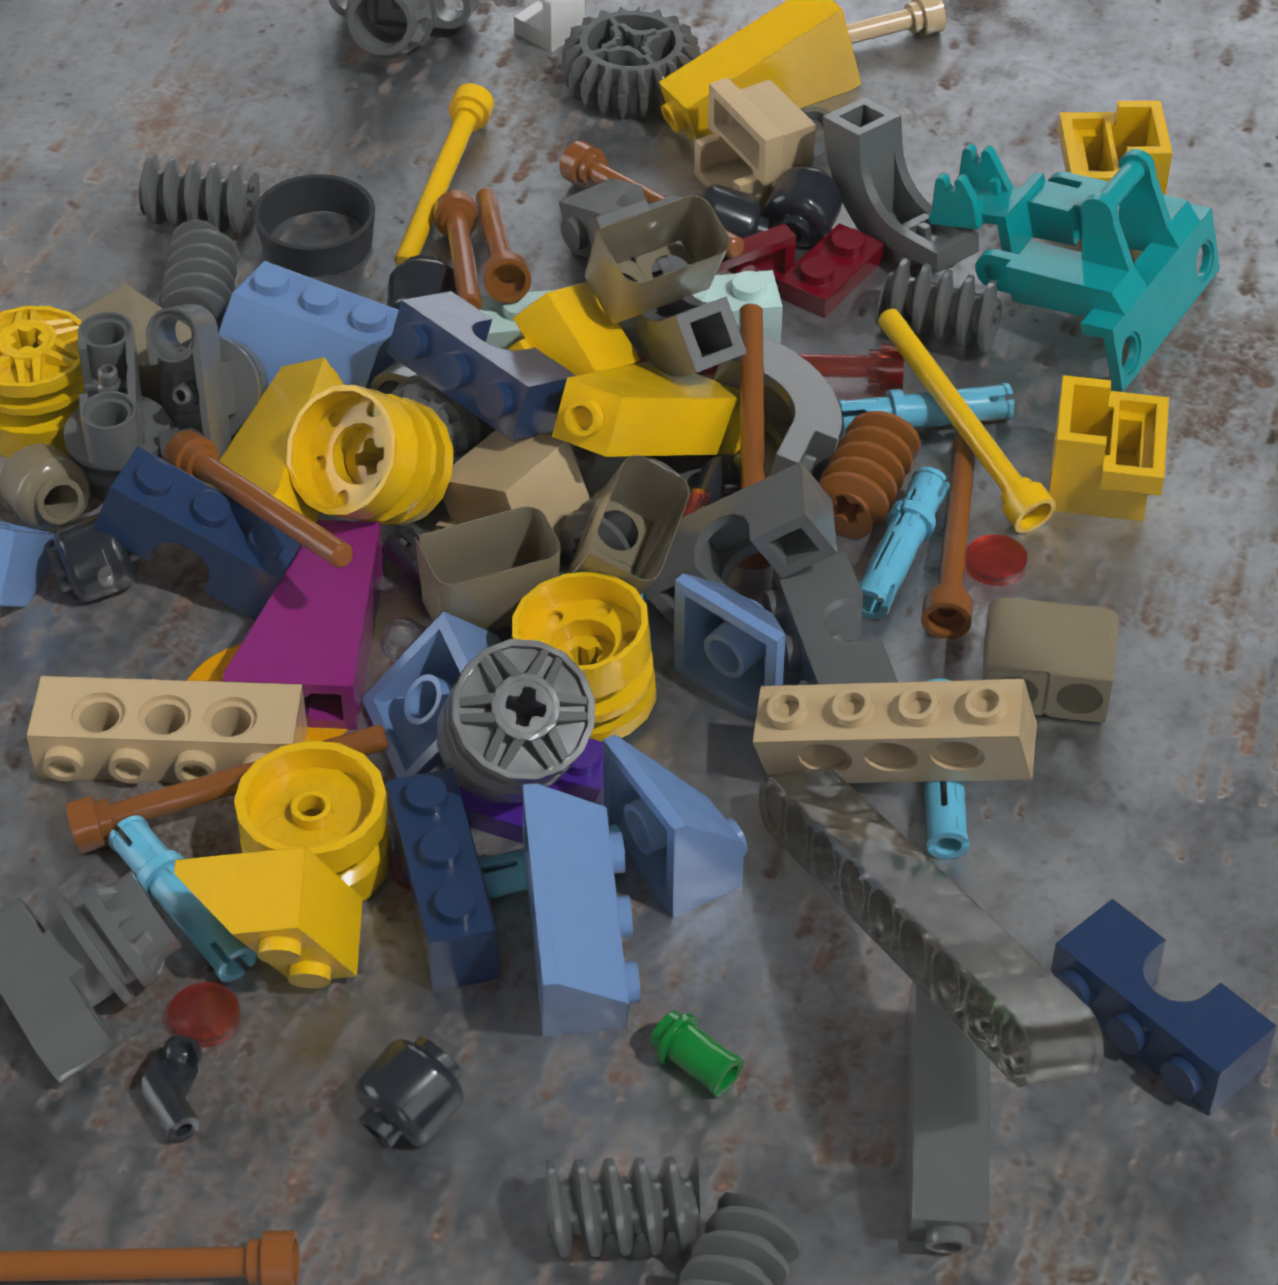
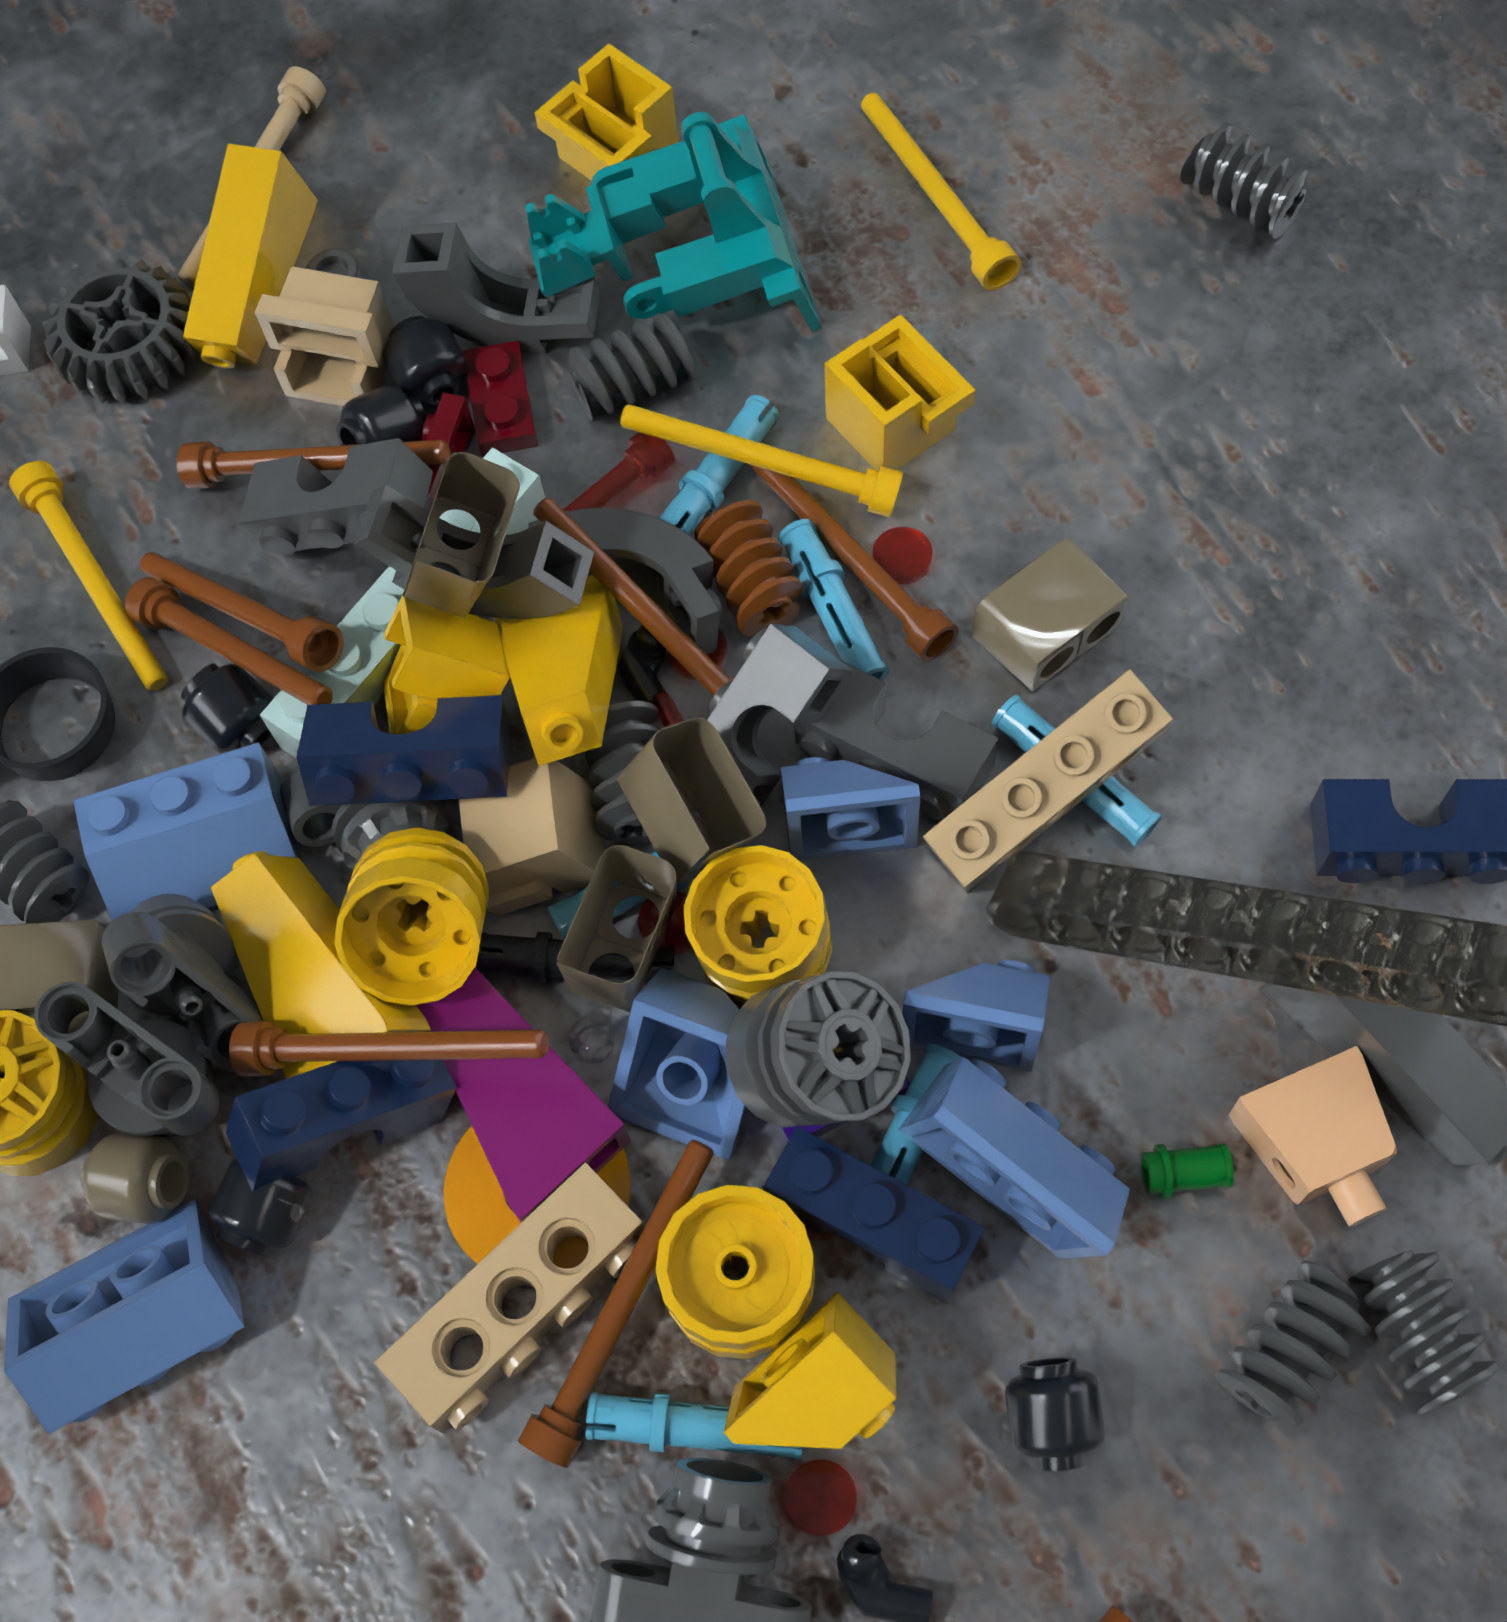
camera: 40 degrees left, 20 degrees up
none -> light nougat torso [1229,1046,1397,1227]

